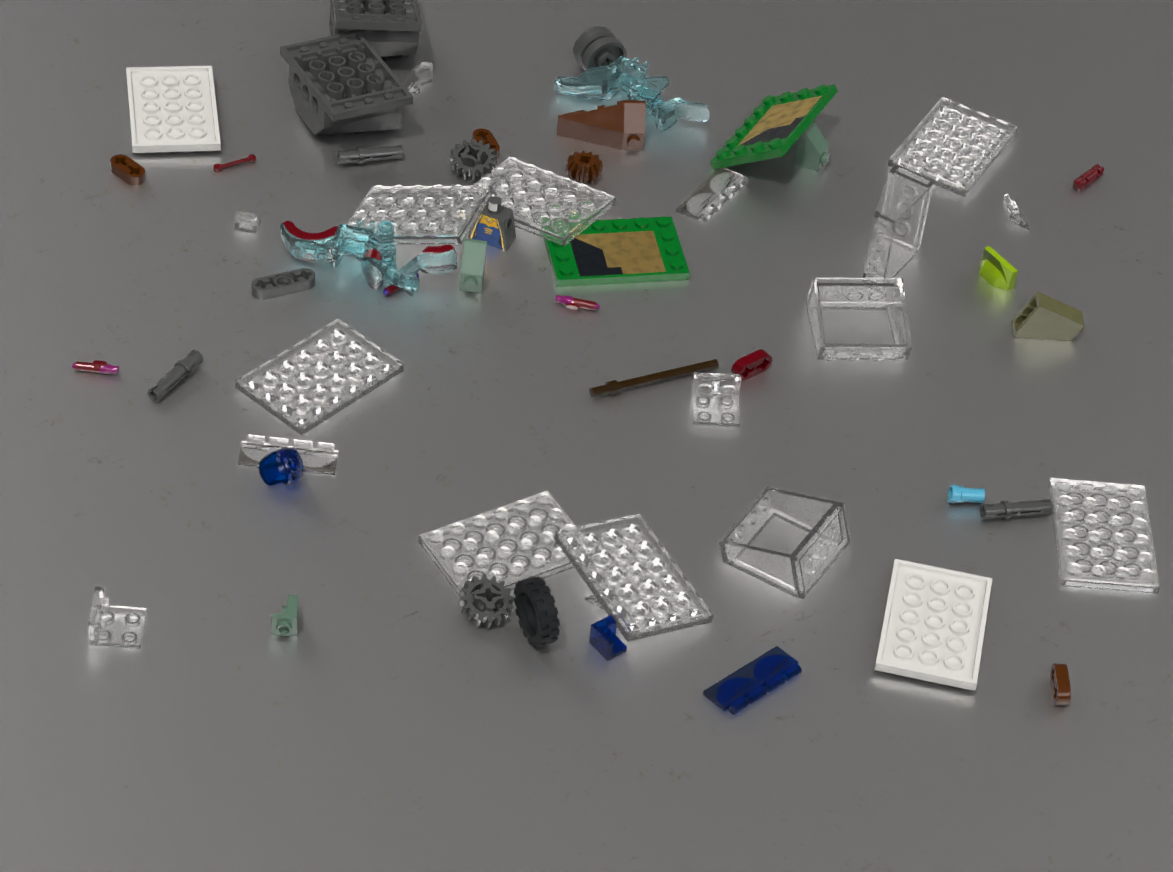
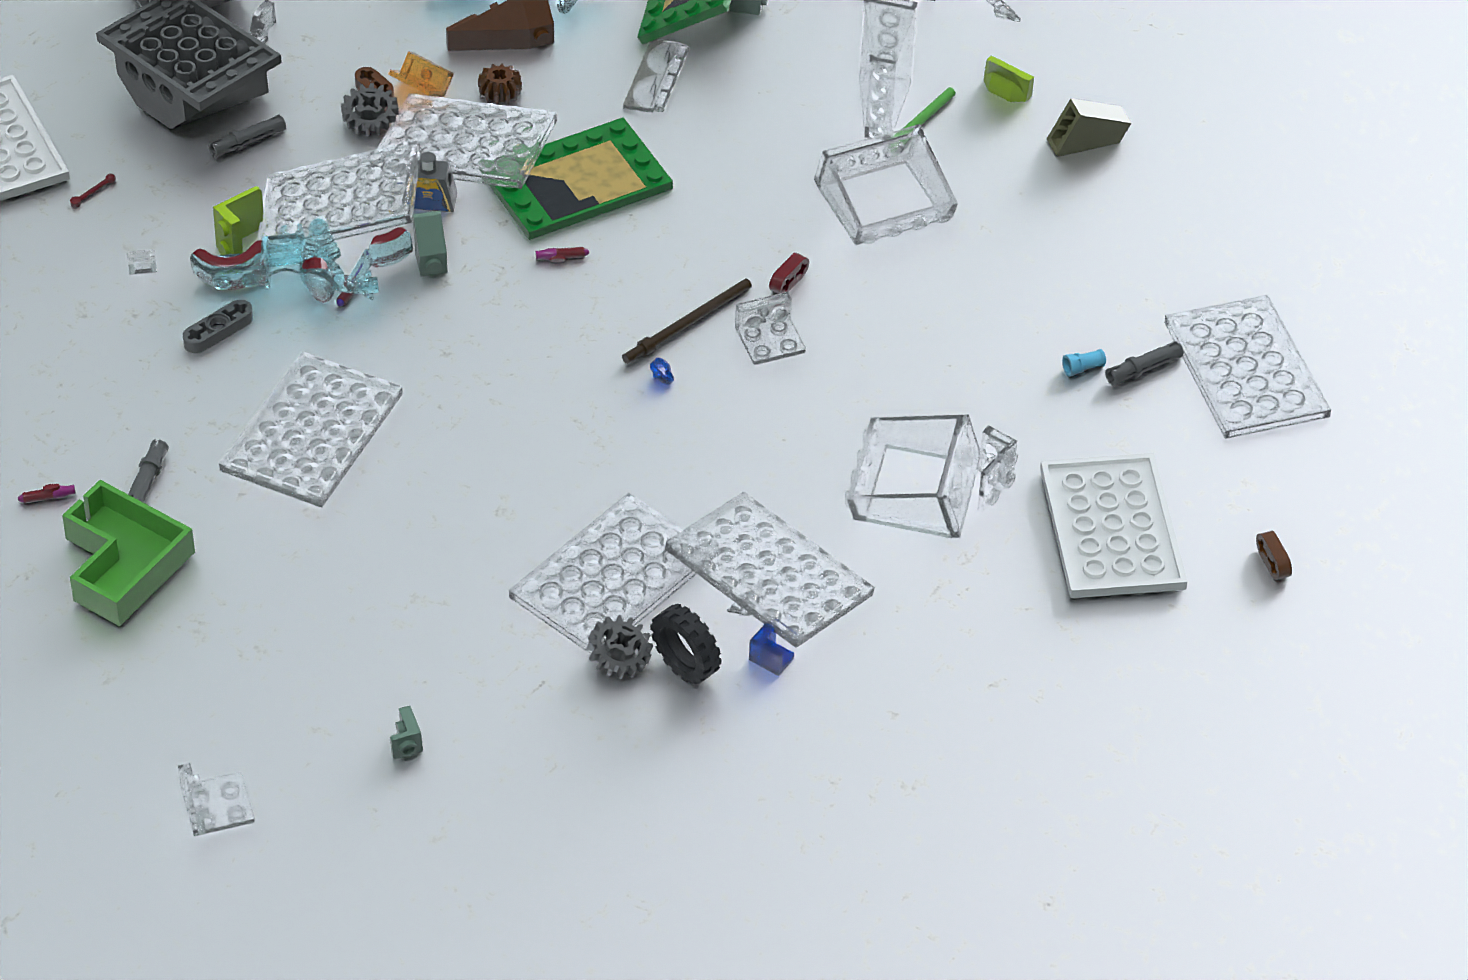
camera: 15 degrees left, 5 degrees up
clear windscreen [238,434,339,476] -> none
clear blue helmet [258,448,304,486] -> none
clear blue windscreen [703,646,802,715] -> none
none -> bright green piece [62,480,195,626]
none -> lime bracket [213,186,264,257]
none -> clear orange panel [388,51,454,97]
none -> clear blue piece [650,358,674,385]
none -> bright green bar [886,87,956,151]
none -> clear bracket [977,425,1018,513]

